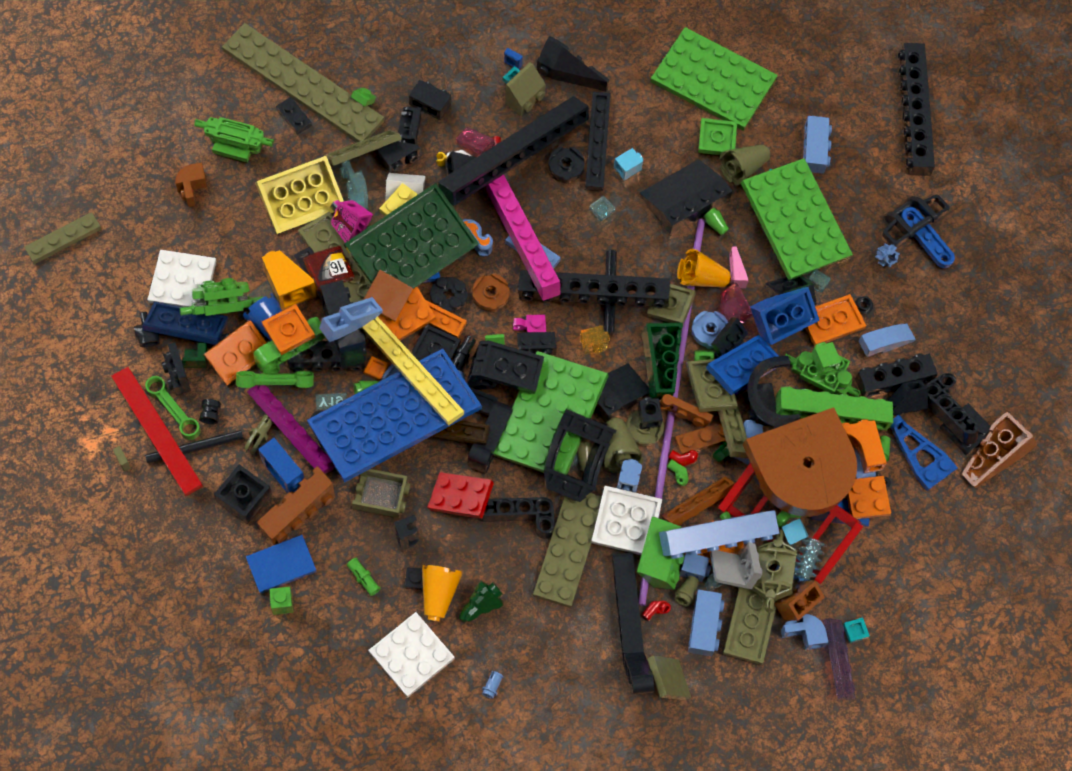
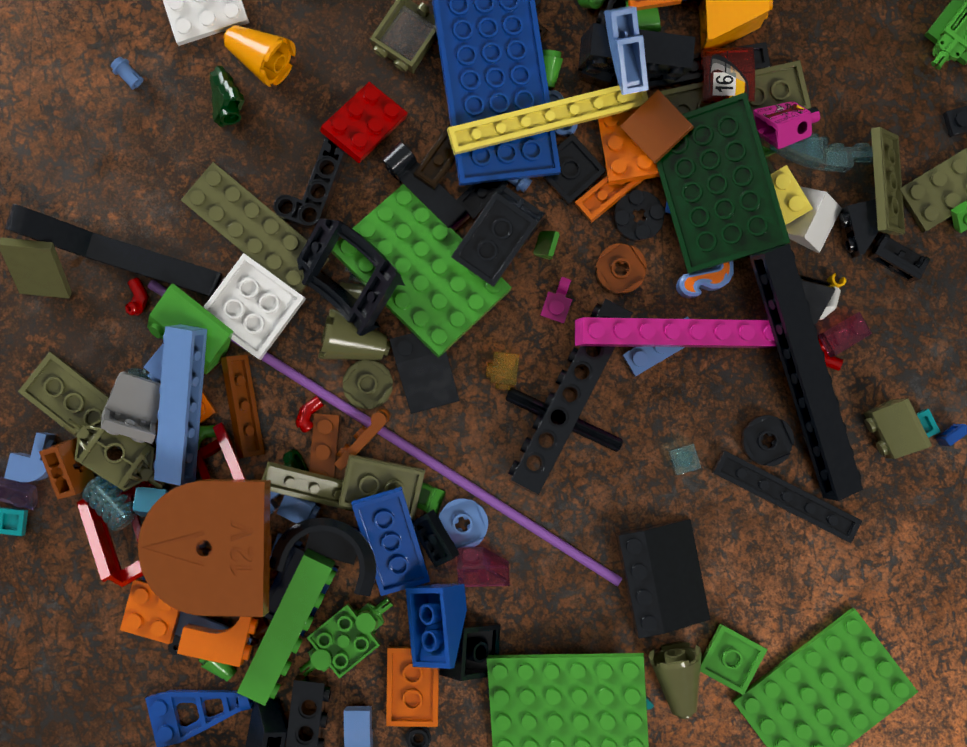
camera: 120 degrees right, 20 degrees up
light yellow slope [255,156,343,234] -> none
clear light blue sticker [316,393,347,410] -> none
orange tile [363,356,389,381] -> none
black hinge [394,515,419,552] -> none
black plate [405,567,423,590] -> none
black brick [409,80,451,120] -> none
black pin [452,335,476,371] -> none
black bracket [517,331,557,356] -> none
black wedge [537,36,609,91] -> none
medium azure brick [613,148,643,181] -> none
medium blue brick [617,459,642,493] -> none
black brick [638,397,663,429] -> none
dark green wedge [642,323,683,400] -> none
olive plate [647,284,696,325] -> none
bright green arm [667,460,689,486] -> none
olive cone [674,576,699,606] -> none
light orange cone [677,249,731,288] -> none
medium blue brick [688,589,724,657] -> none
bright green cone [703,208,729,235] -> none
bright pink slope [729,247,748,288] -> none
clear light blue slope [808,270,832,293] -> none
bright green brick [812,342,841,375] -> none

